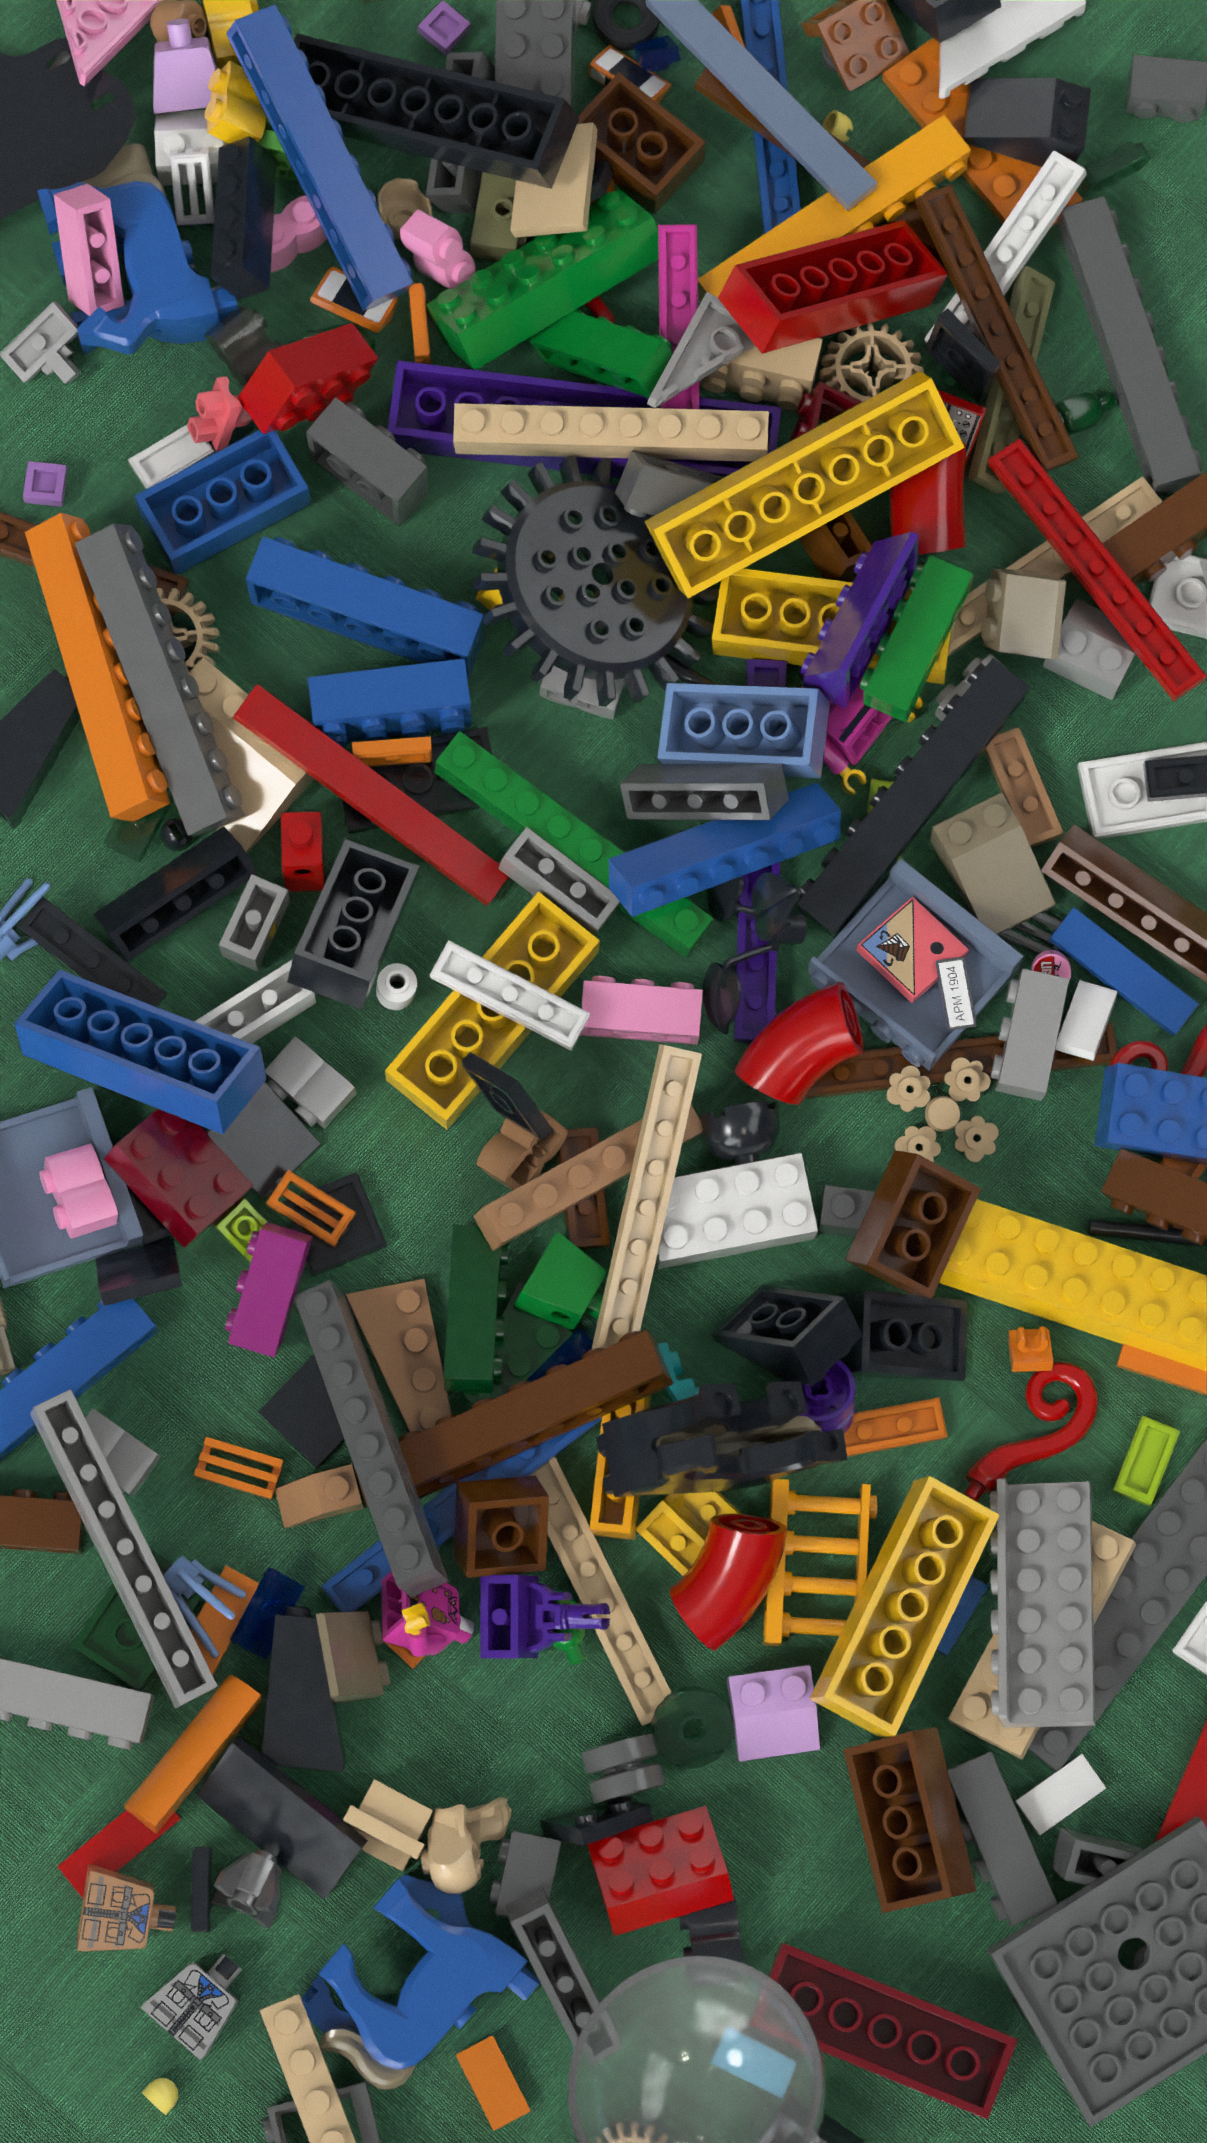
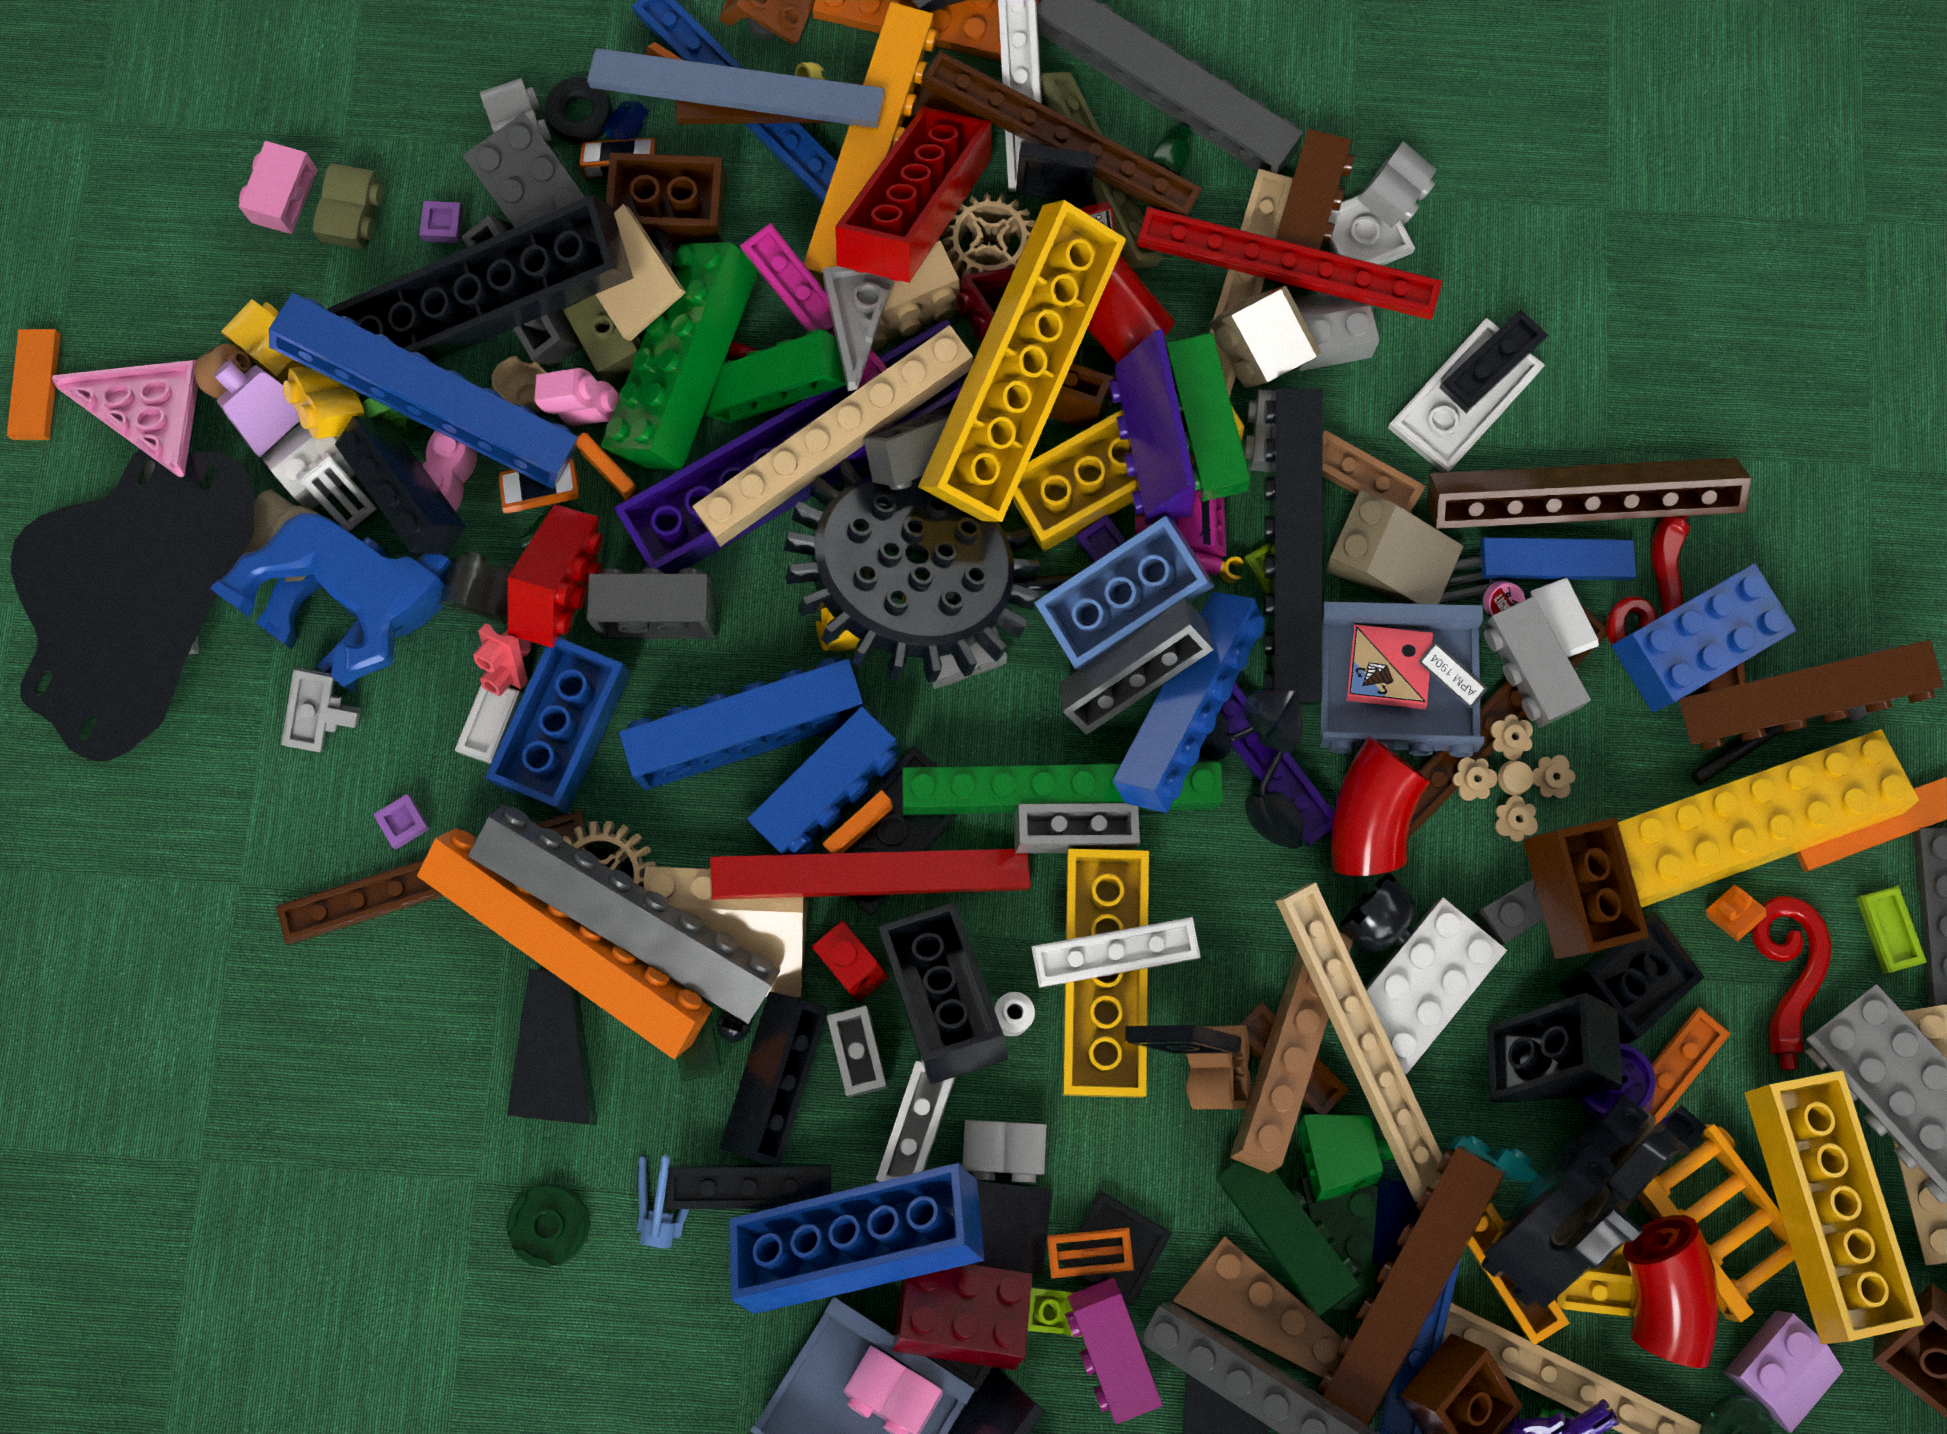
camera: 30 degrees left, 0 degrees up
bright pink brick [54,184,124,316] -> none
bright pink brick [580,976,703,1045] -> none

